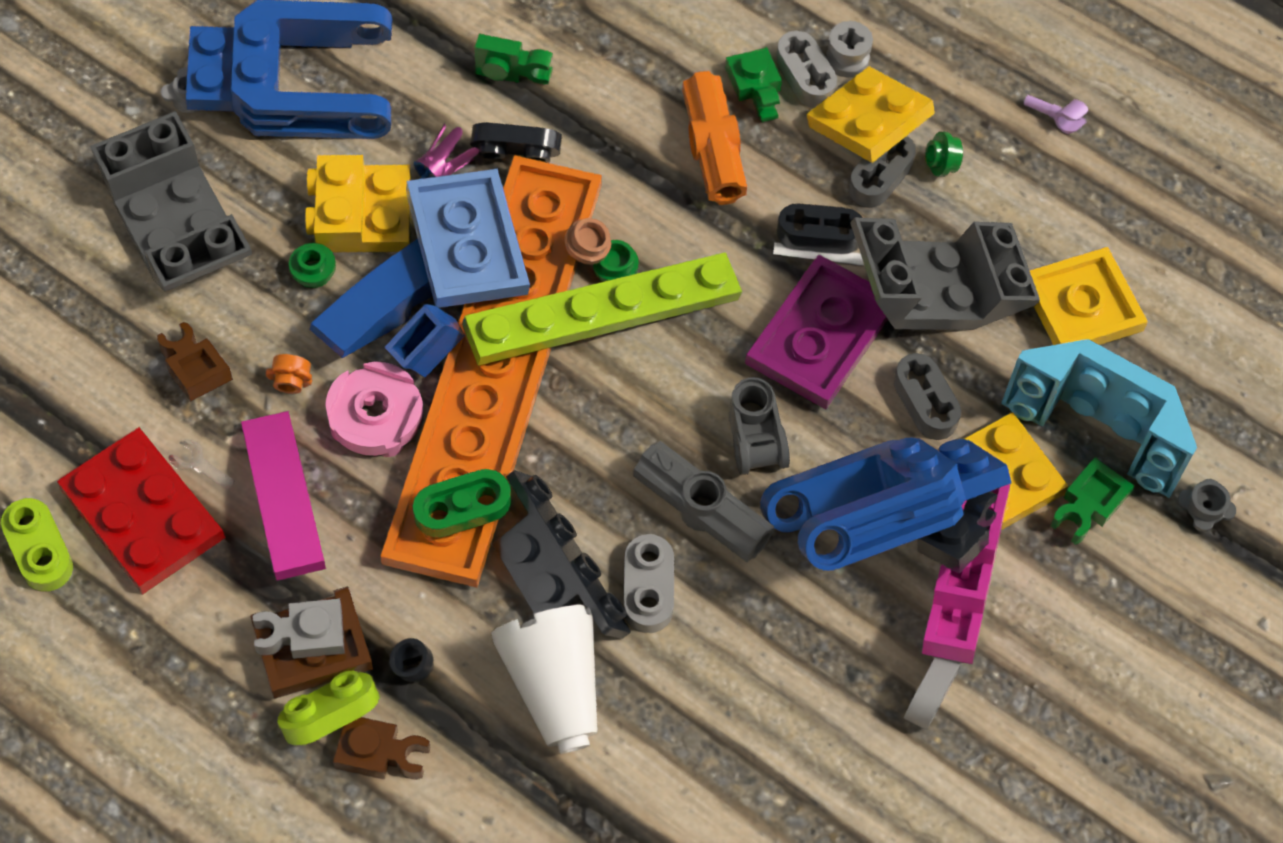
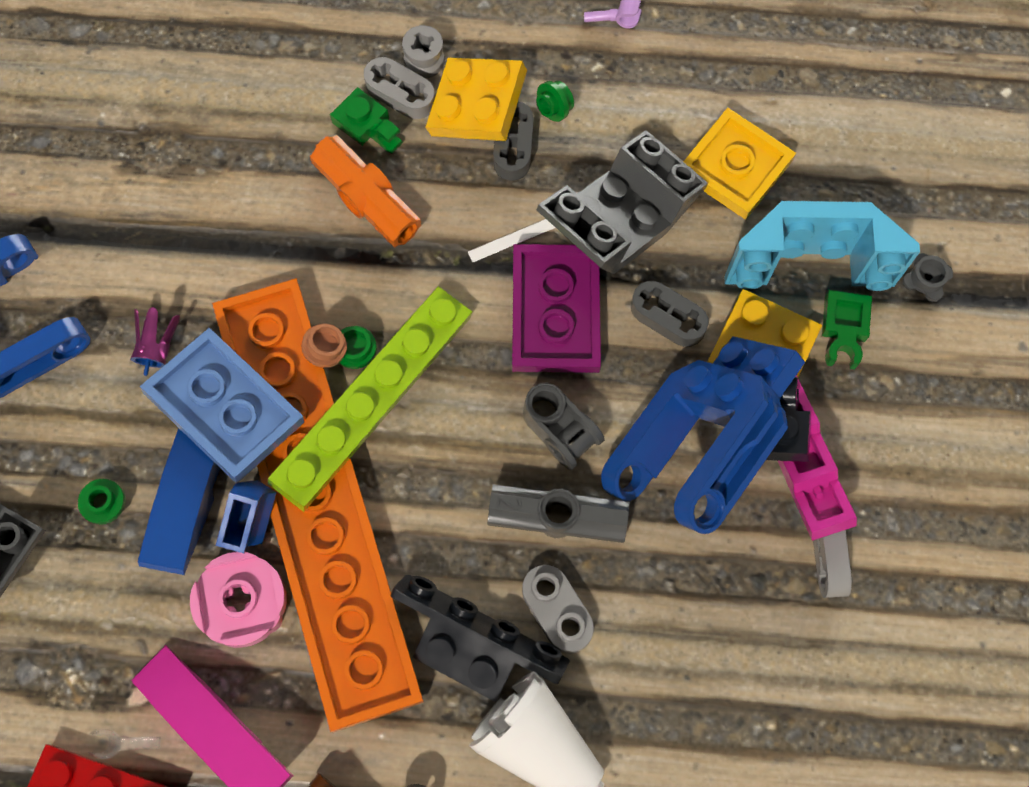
camera: 30 degrees left, 10 degrees up
reddish brown plate [157,322,233,402] -> none
orange plate [265,354,313,394] -> none
yellow plate [305,155,411,253] -> none
green plate [413,469,511,538] -> none
black plate [470,122,562,163] -> none
green plate [475,33,553,84] -> none
black beam [776,203,863,254] -> none

